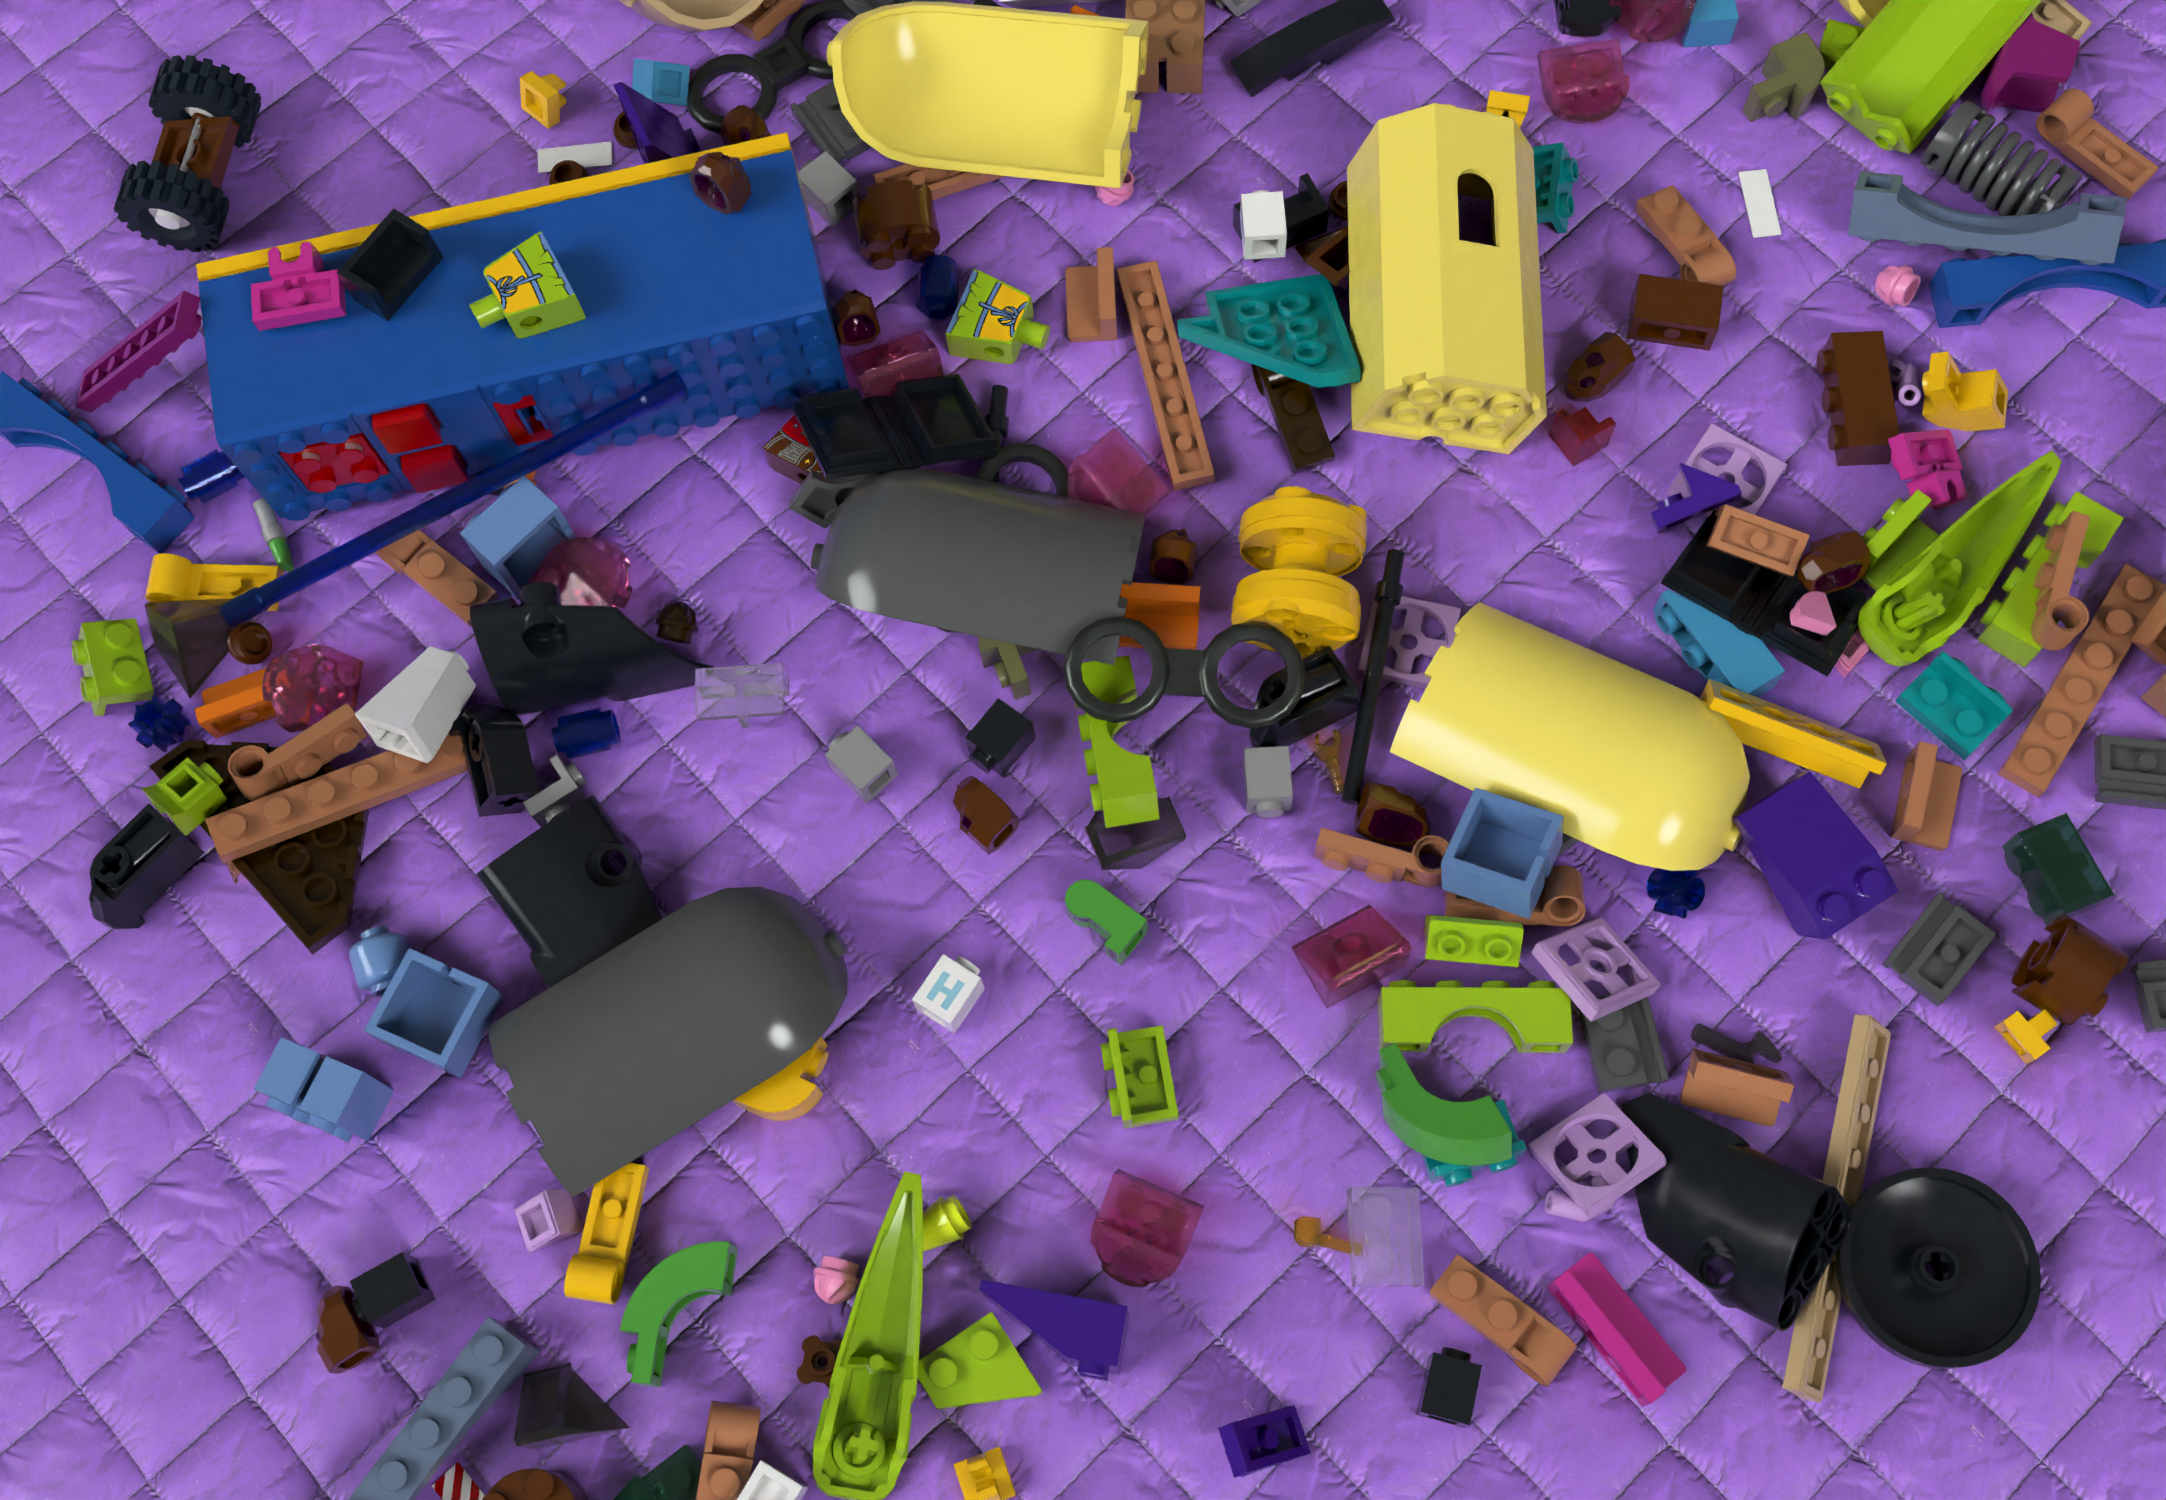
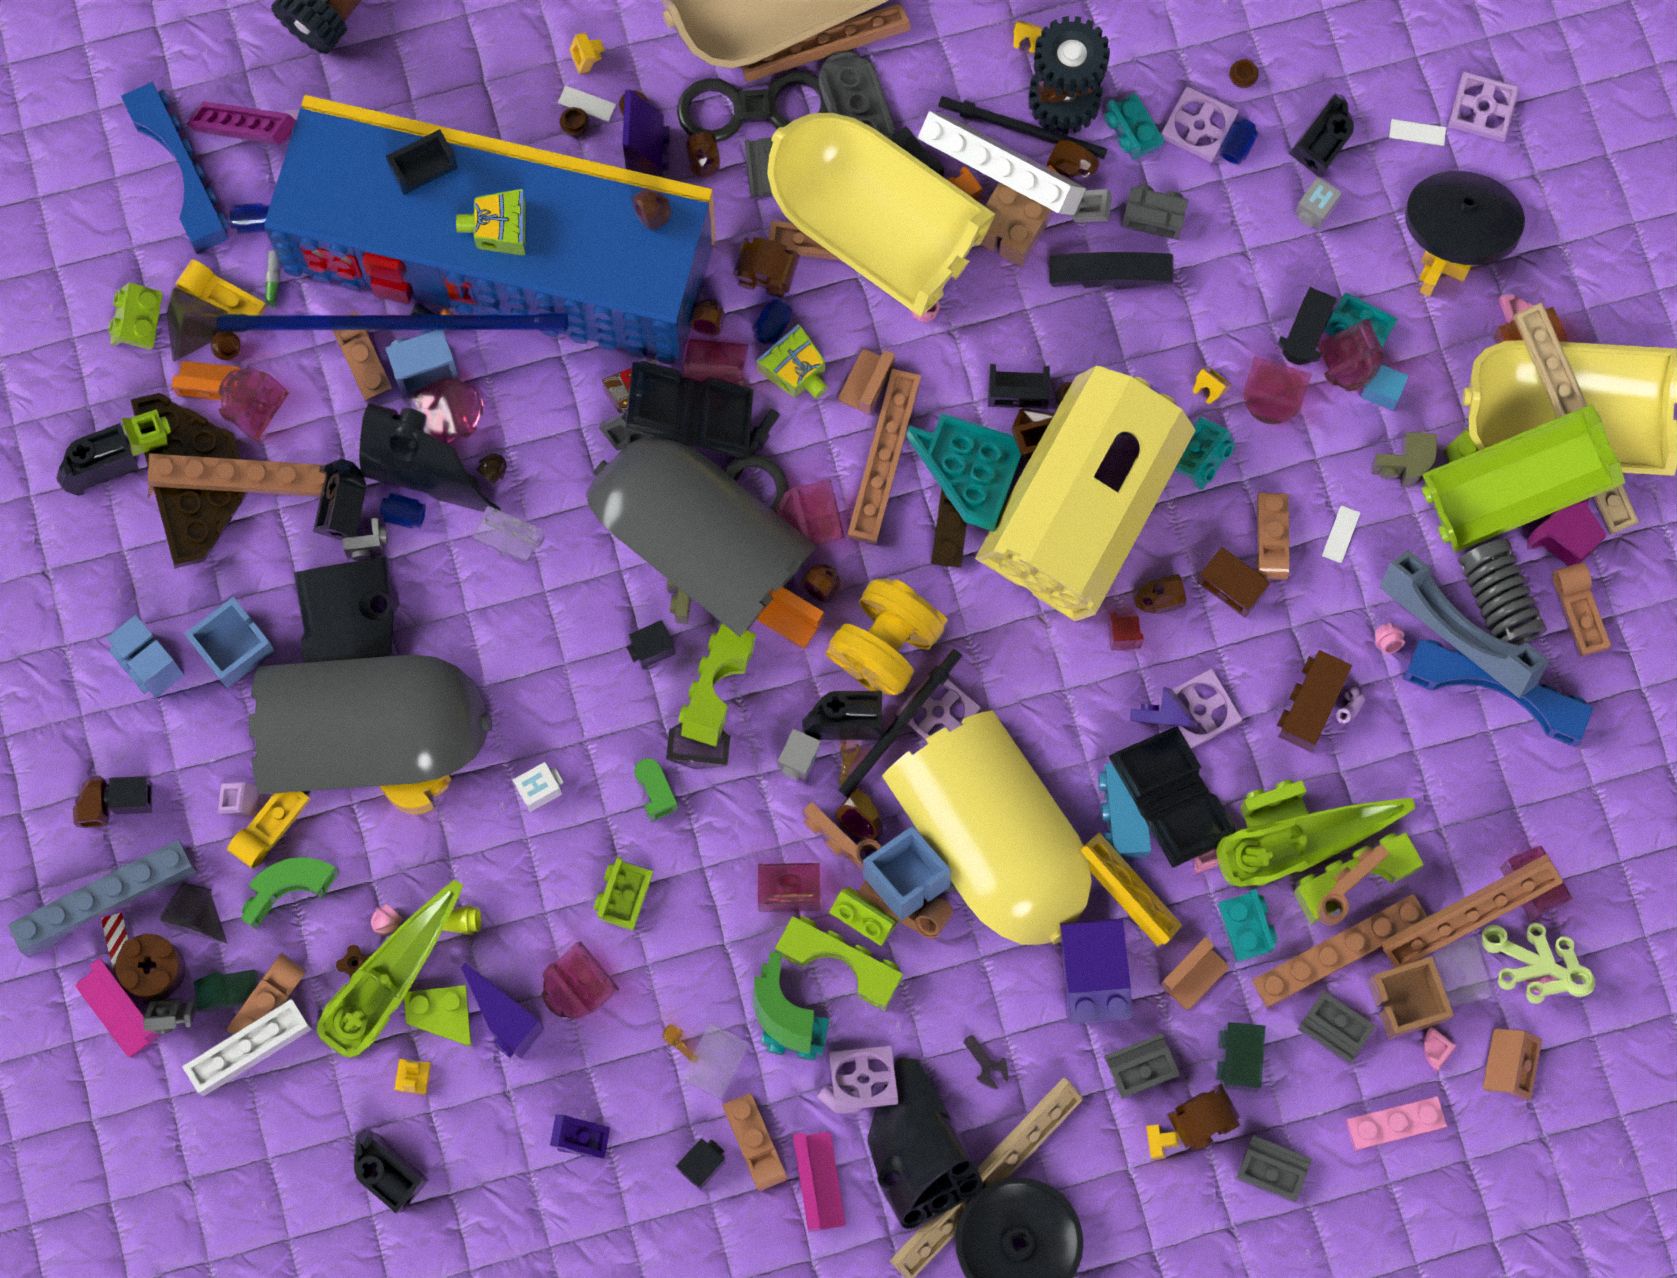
camera: 20 degrees right, 5 degrees up
clear blue gear [128,695,191,752] -> none
nougat plate [228,703,367,801] -> none
dark pink plate [251,242,346,331] -> none
medium blue head [349,926,410,997] -> none
white slope [355,646,476,764] -> none
dark azure panel [632,58,690,106] -> none
light grey brick [798,151,861,227] -> none
light grey brick [825,725,898,804] -> none
reddish brown rock [953,776,1019,855] -> none
pearl dark grey bar [1063,616,1306,729] -> none
white brick [1240,190,1287,260] -> none
lavender piece [1531,916,1661,1022] -> none
dark grey plate [1578,994,1669,1094] -> none
clear blue gear [1646,868,1705,919] -> none
nougat panel [1680,1048,1794,1127] -> none
nougat panel [1706,504,1810,577] -> none
bright pink tile [1790,591,1837,636] -> none
reddish brown rock [1797,531,1871,594] -> none
dark pink plate [1888,429,1967,510] -> none
yellow brick [1922,351,2009,431] -> none

